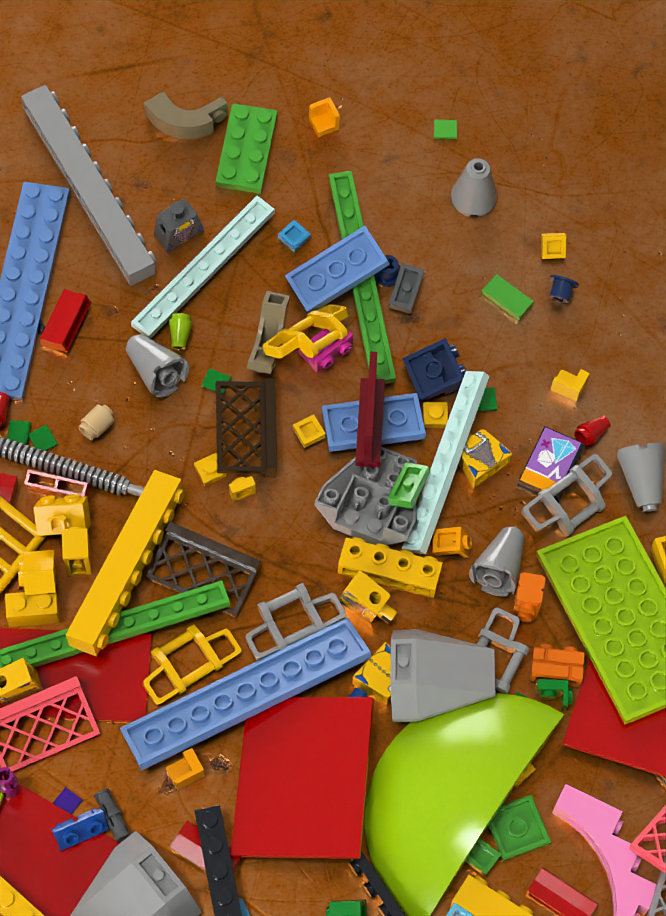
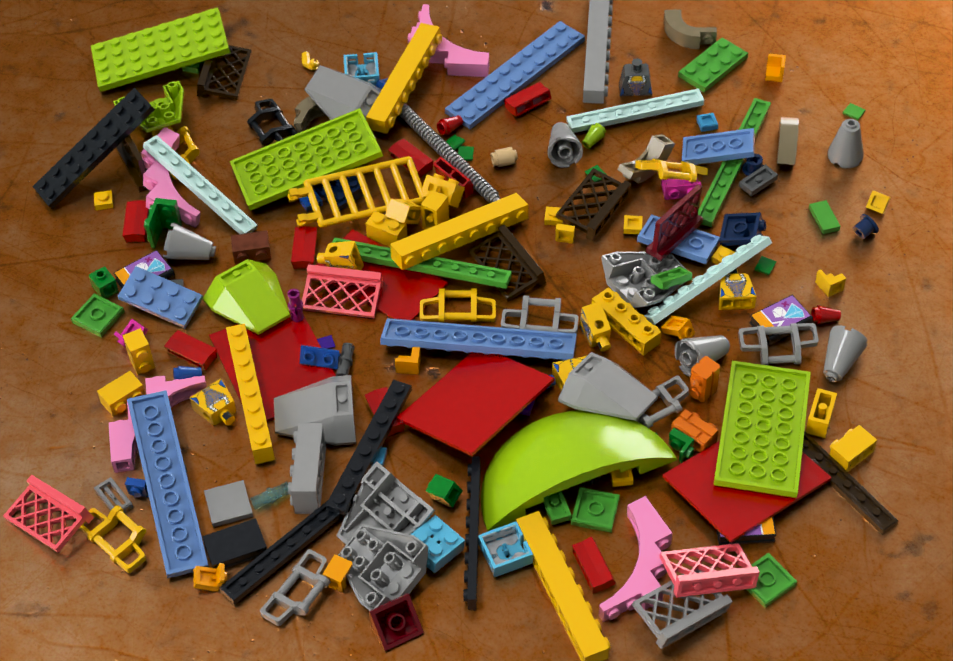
camera: 40 degrees right, 15 degrees down
none -> dark tan arch [777,117,799,165]

